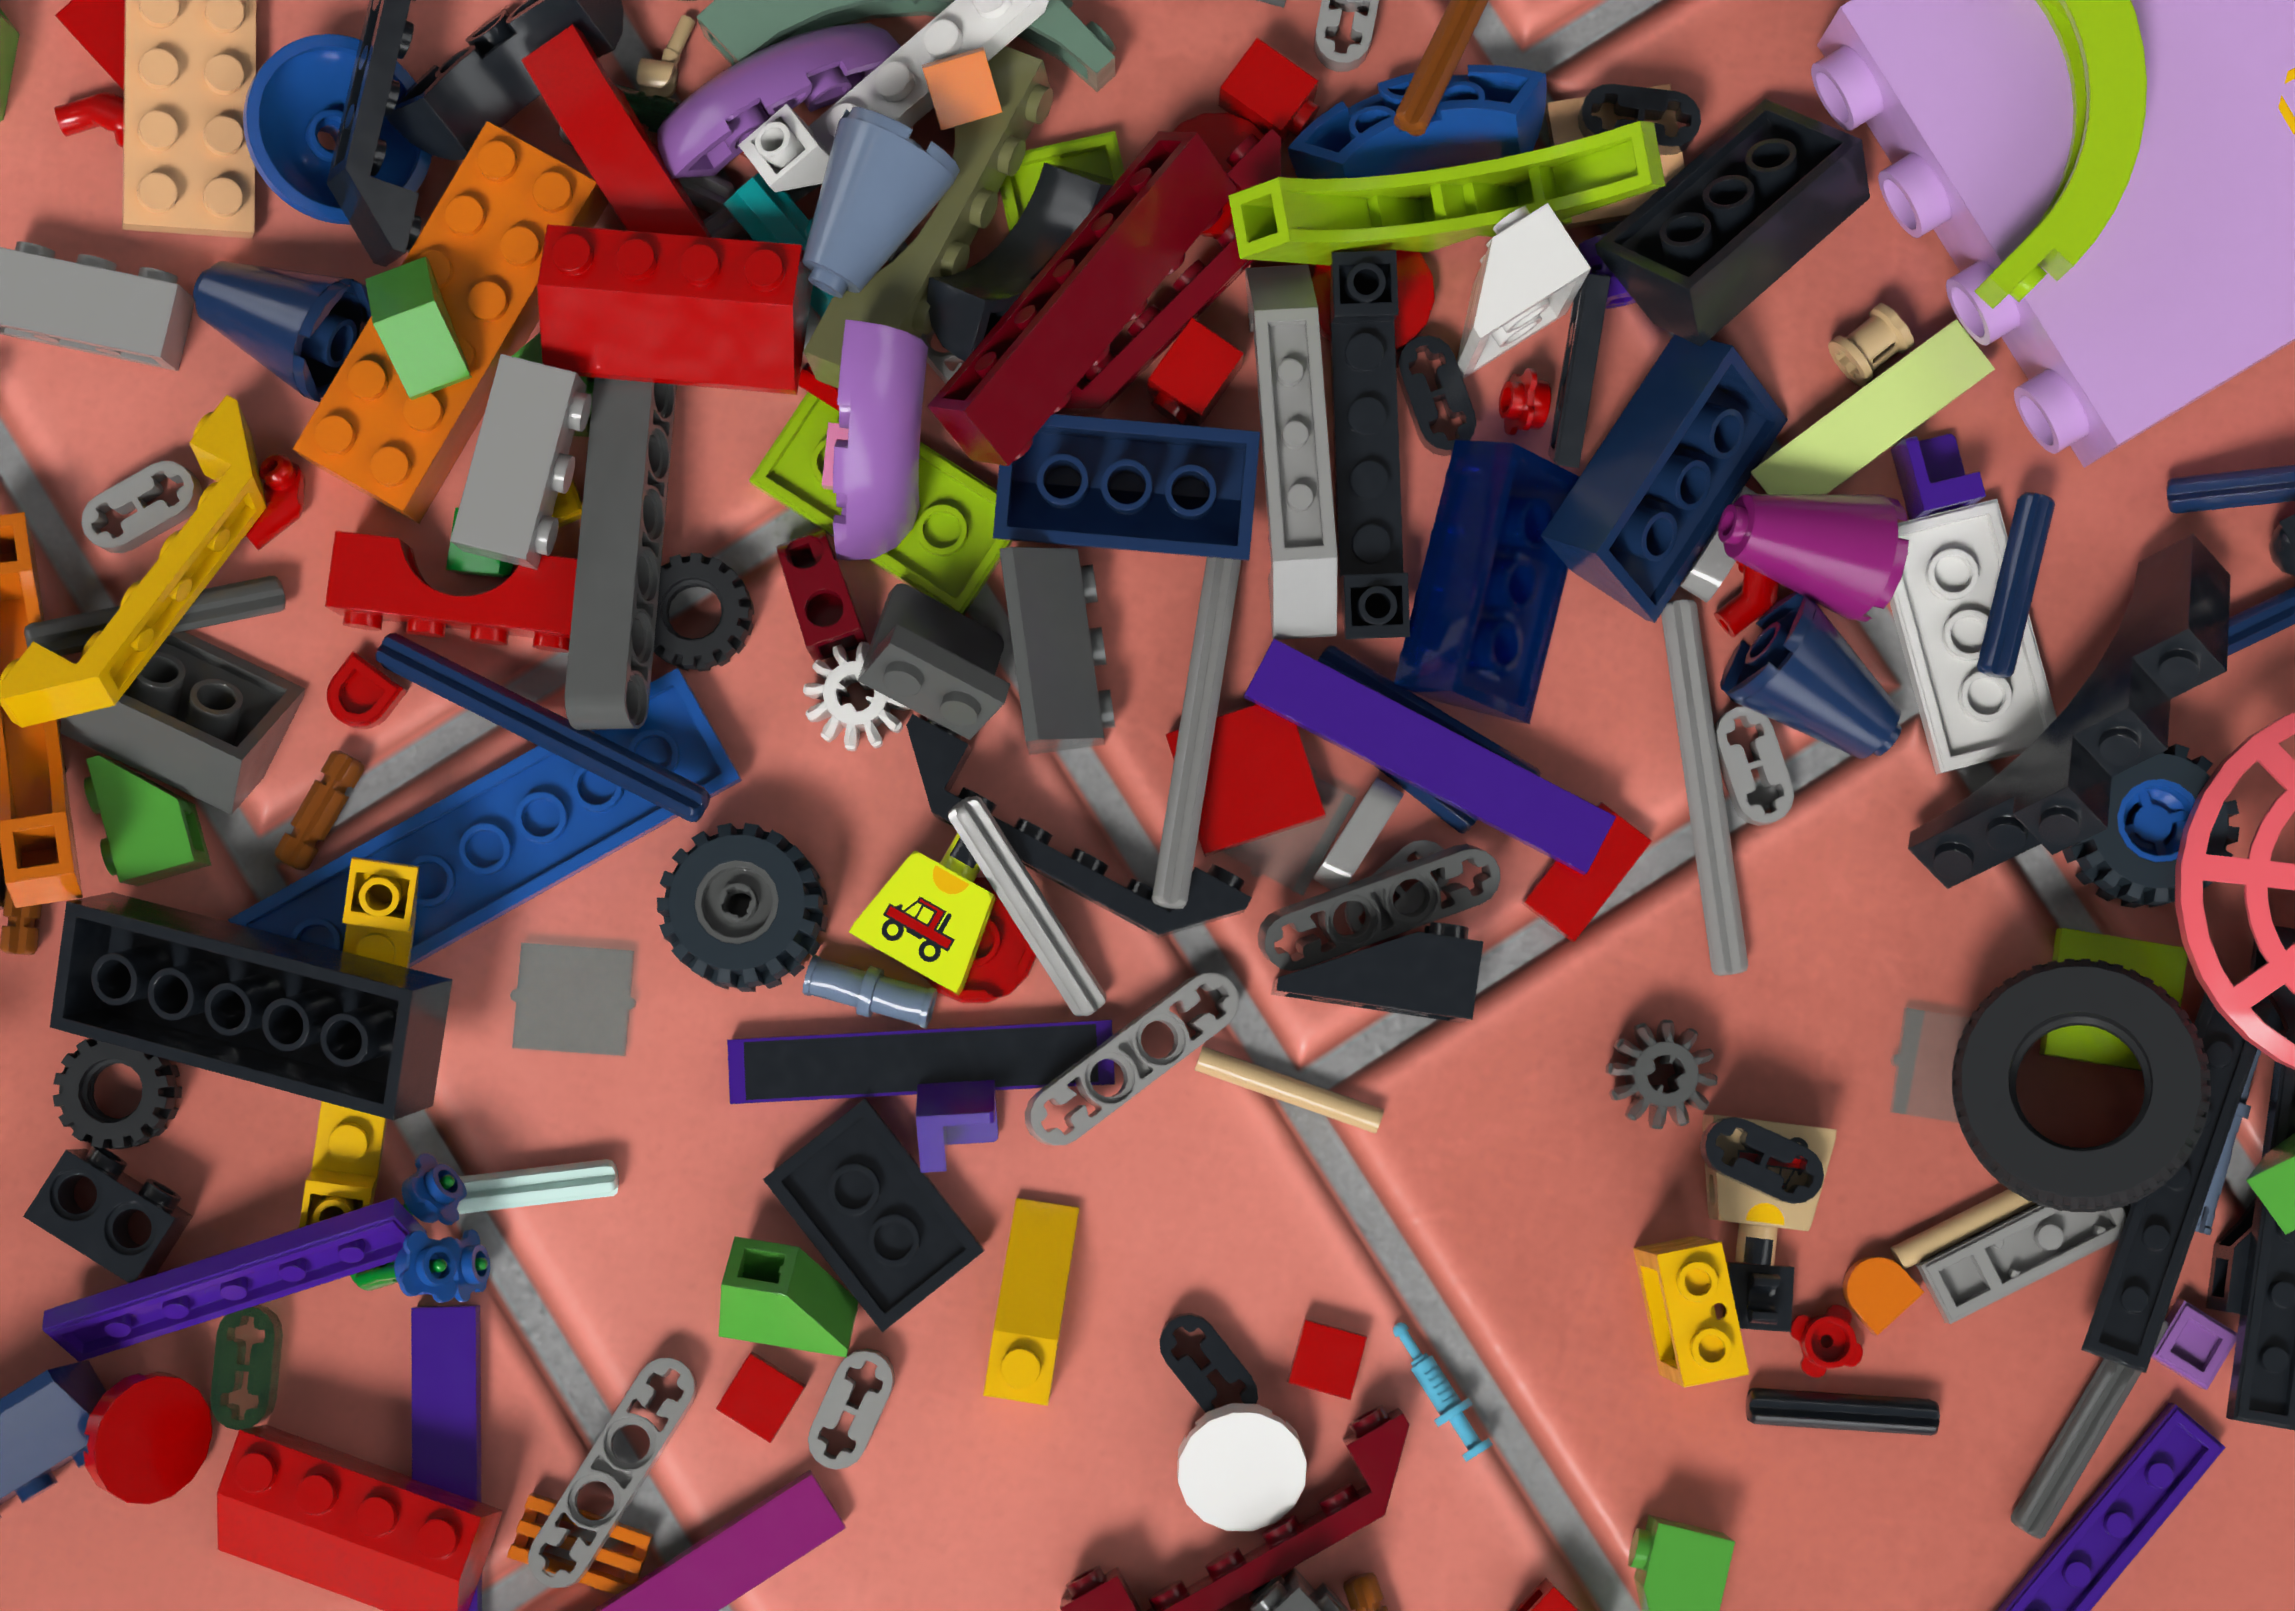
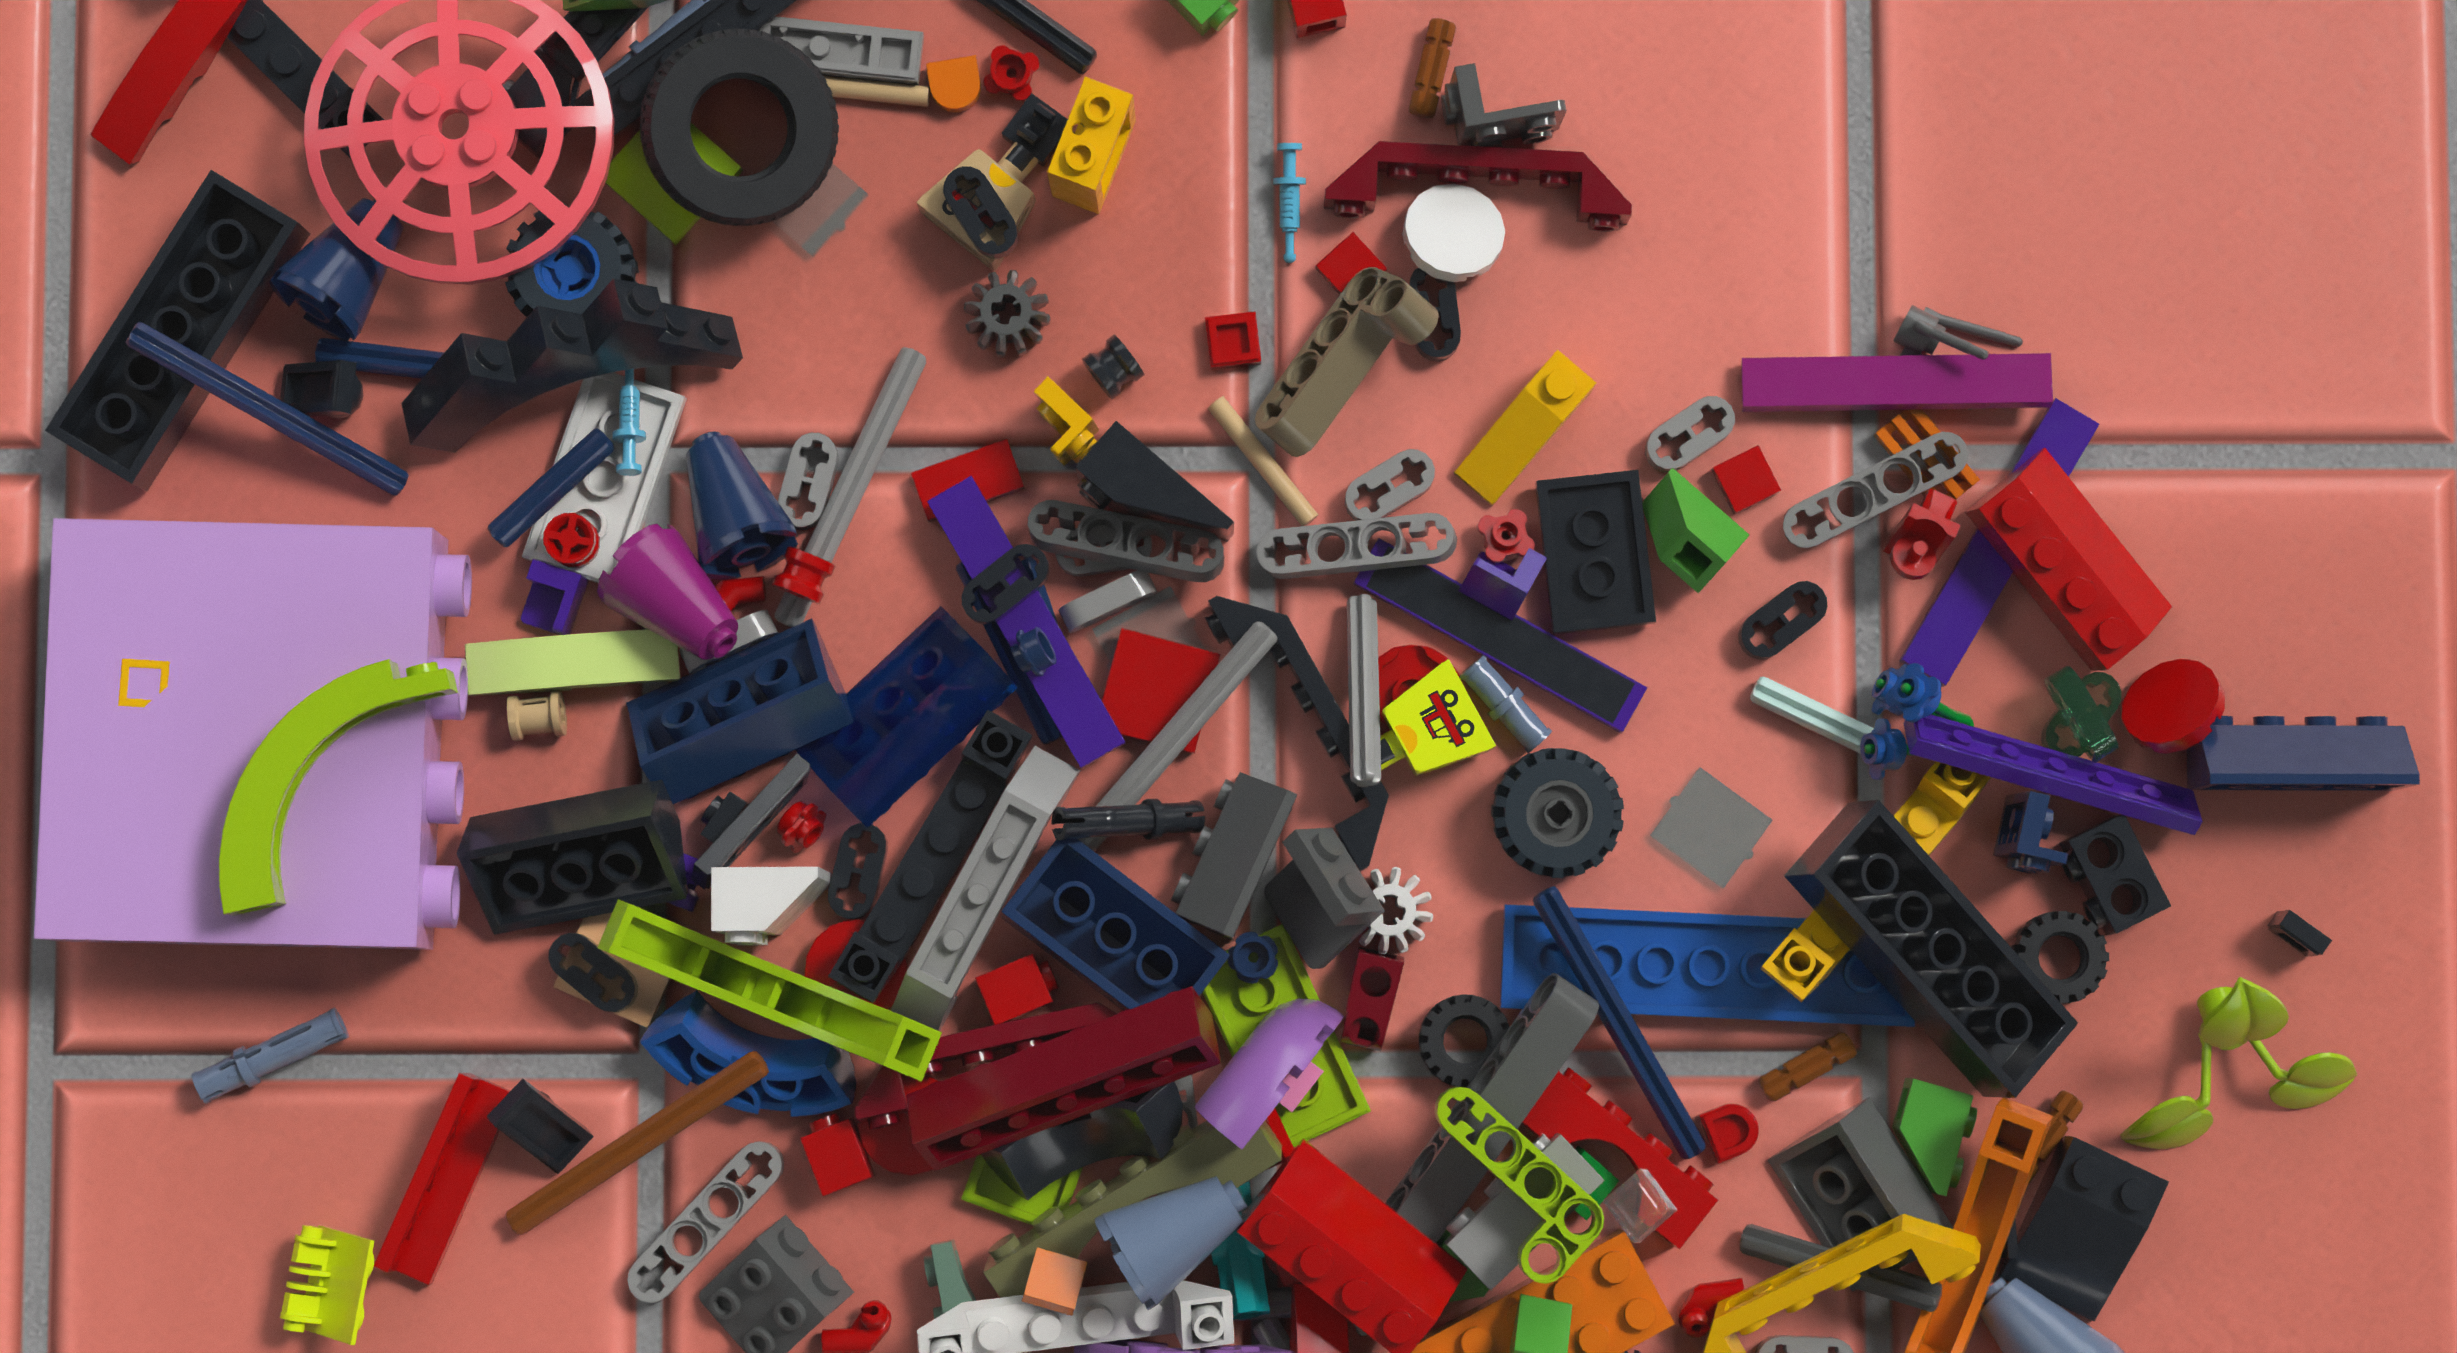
camera: 145 degrees left, 0 degrees up
none -> red wheel [543,513,600,568]
none -> medium azure piece [612,369,646,476]
none -> black plate [701,792,749,843]
none -> red wheel [772,547,835,604]
none -> black beam [961,544,1050,625]
none -> dark blue plate [1011,627,1057,677]
none -> yellow bracket [1034,376,1099,466]
none -> black pin [1051,799,1205,841]
none -> black wheel [1082,335,1145,399]
none -> red tile [1205,311,1261,370]
none -> dark blue plate [1228,932,1278,983]
none -> dark tan beam [1255,267,1439,457]
none -> light grey beam [1345,449,1435,521]
none -> lime beam [1434,1087,1604,1284]
none -> red plate [1477,509,1535,563]
none -> clear tile [1603,1168,1677,1243]
none -> black beam [1738,581,1828,660]
none -> red hips [1883,489,1961,580]
none -> dark blue bracket [1993,791,2068,874]
none -> clear green beam [2044,665,2119,763]

